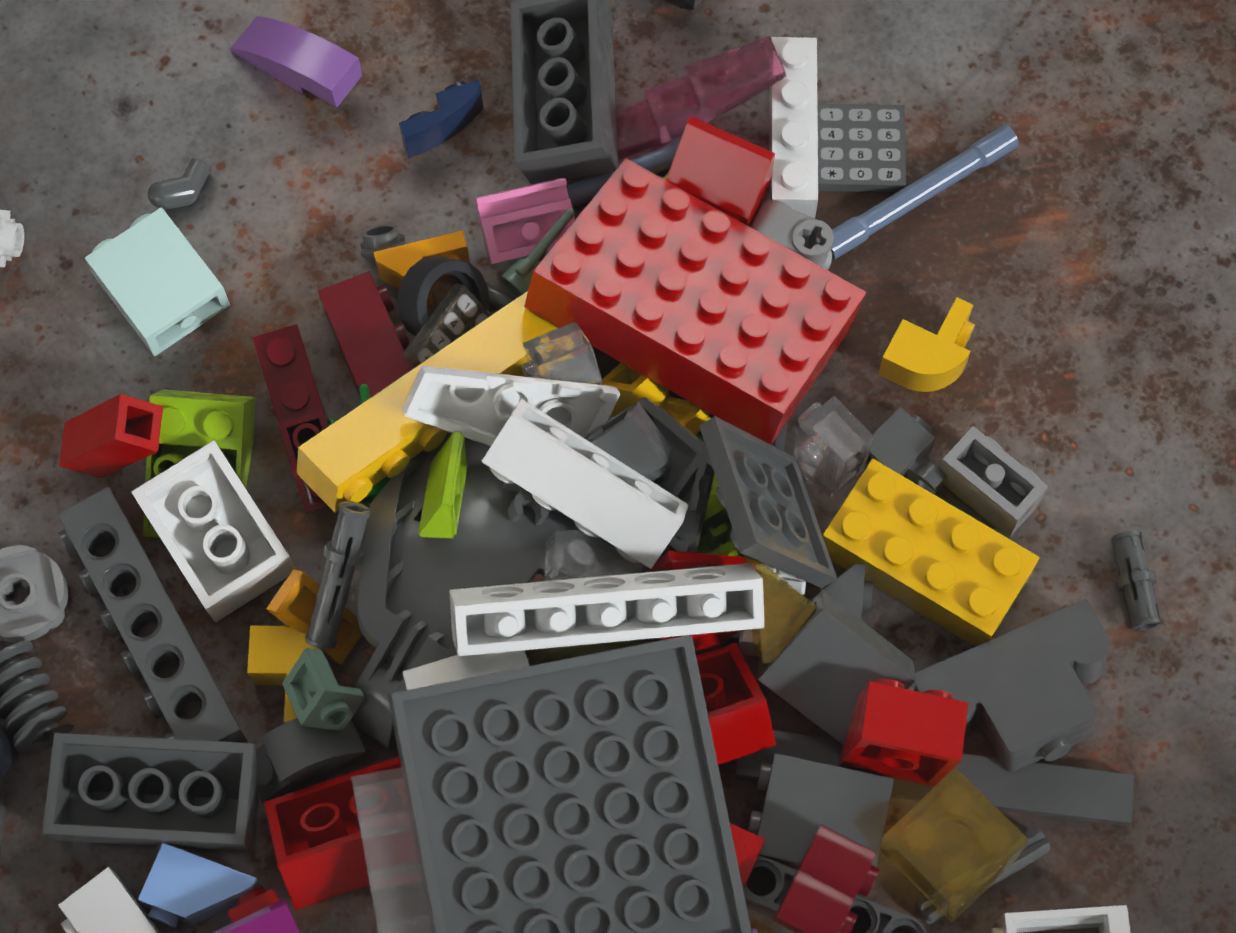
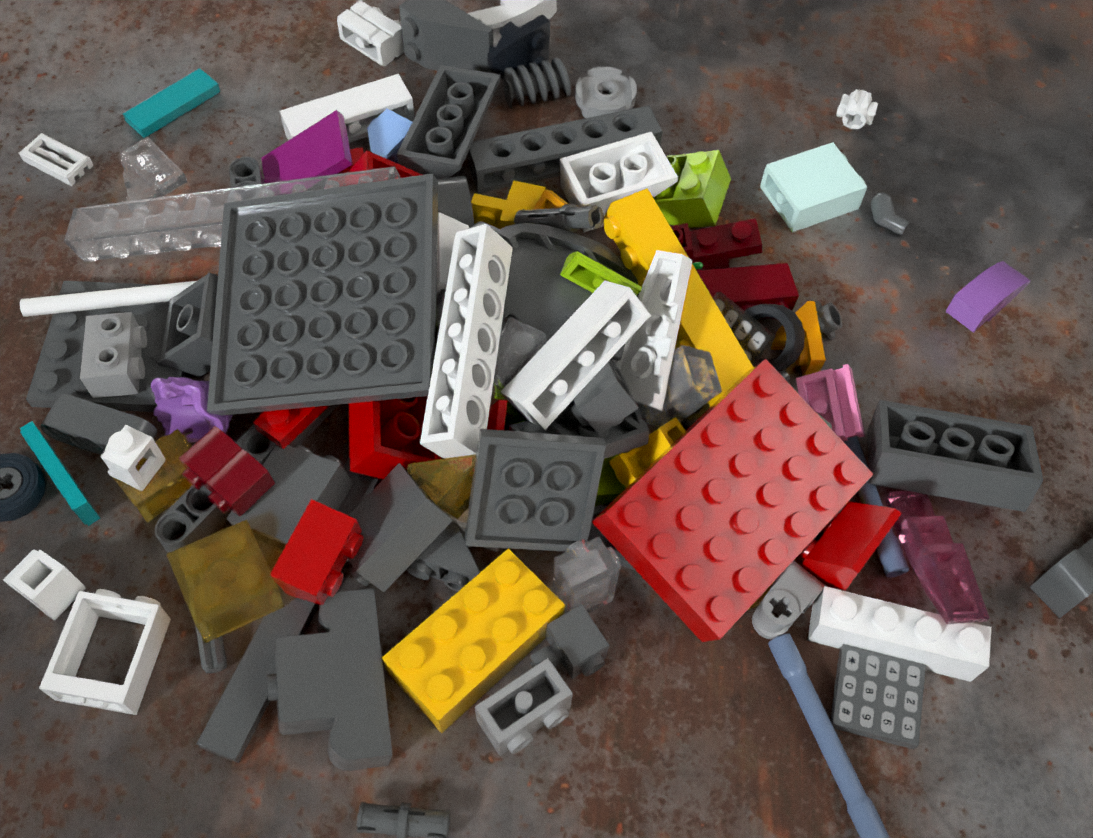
camera: 100 degrees right, 10 degrees down
red brick [59,394,163,478] -> none
sand green bracket [282,648,365,731] -> none
dark blue slope [399,79,483,159] -> none
yellow brick [878,297,975,392] -> none

